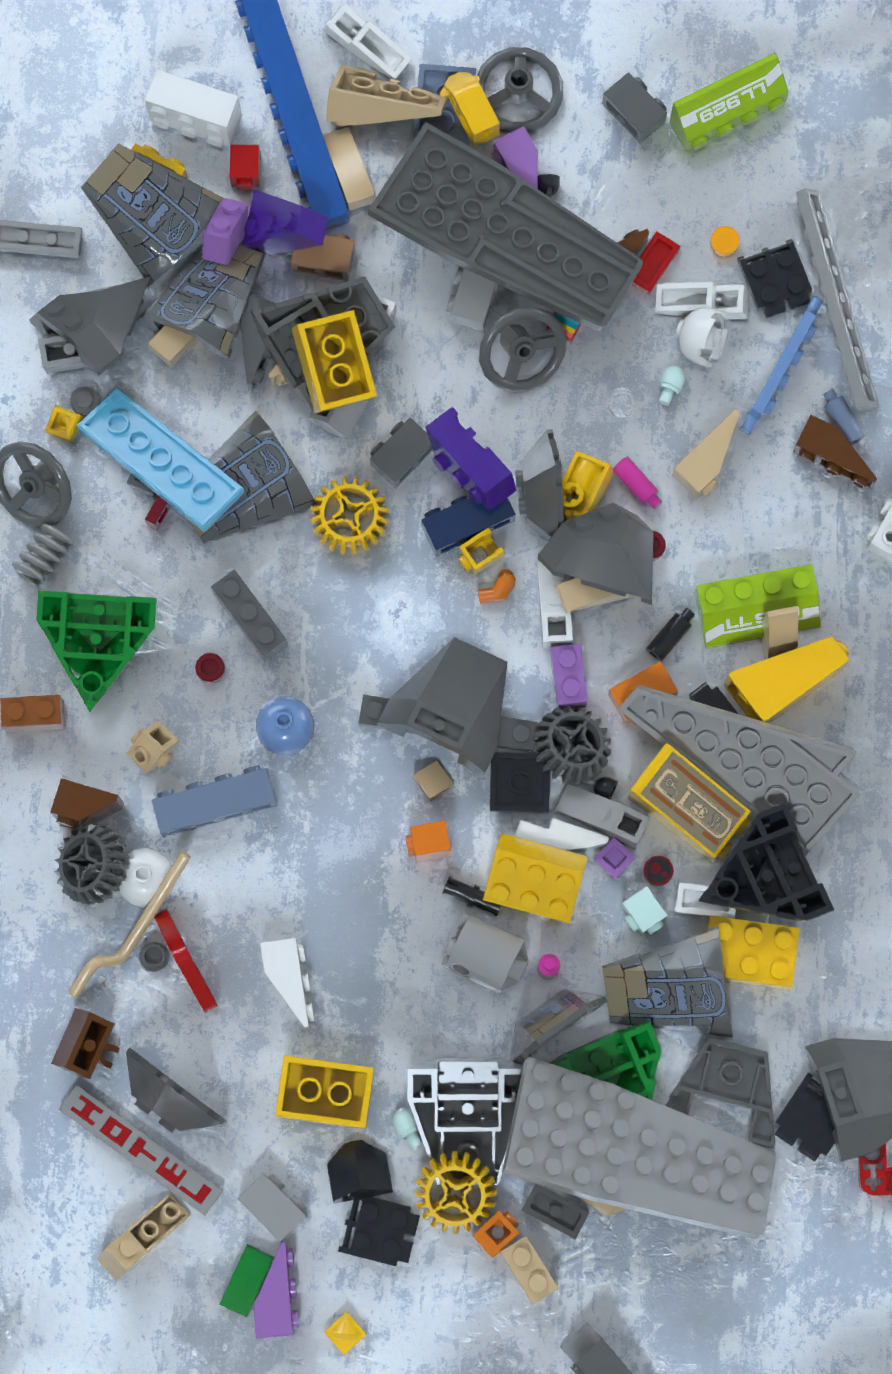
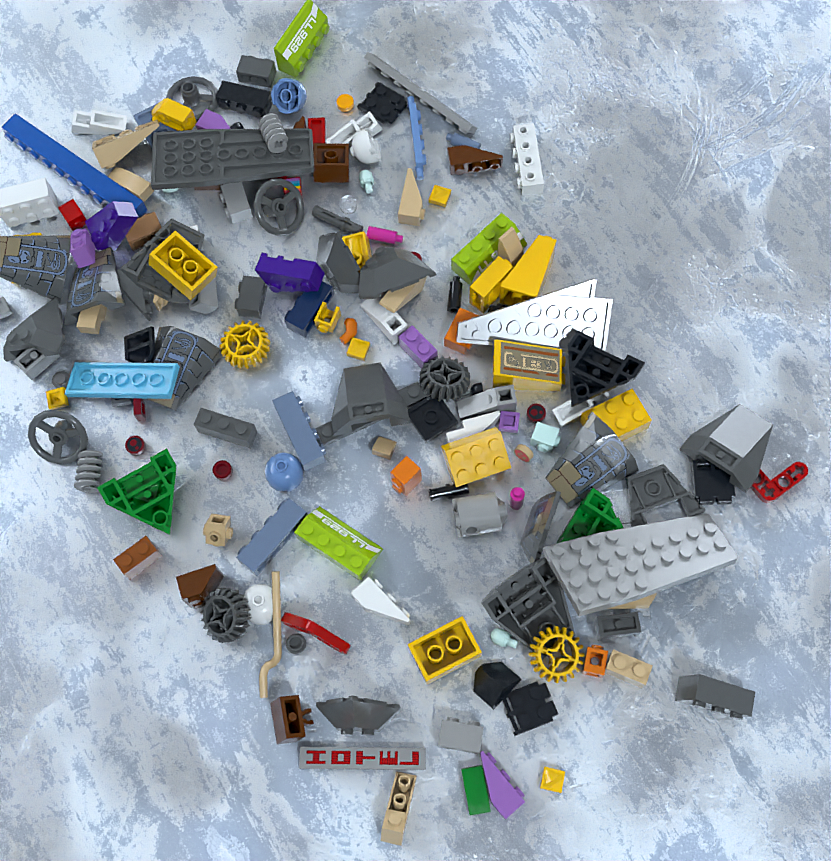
camera: 30 degrees left, 10 degrees down
none -> black slope [124,326,155,363]
none -> dark red tile [125,436,146,456]
none -> black brick [216,80,273,118]
none -> light grey piece [258,113,288,153]
none -> medium blue cylinder [271,78,307,114]
none -> sand blue brick [272,391,327,471]
none -> lime slope [294,506,383,581]
none -> dark grey pin [312,205,363,234]
none -> reddish brown slope [313,143,349,183]
none -> yellow tile [346,337,370,361]
none -> yellow tile [429,185,451,207]
none -> yellow window [469,256,513,314]
none -> tan tile [514,444,534,462]

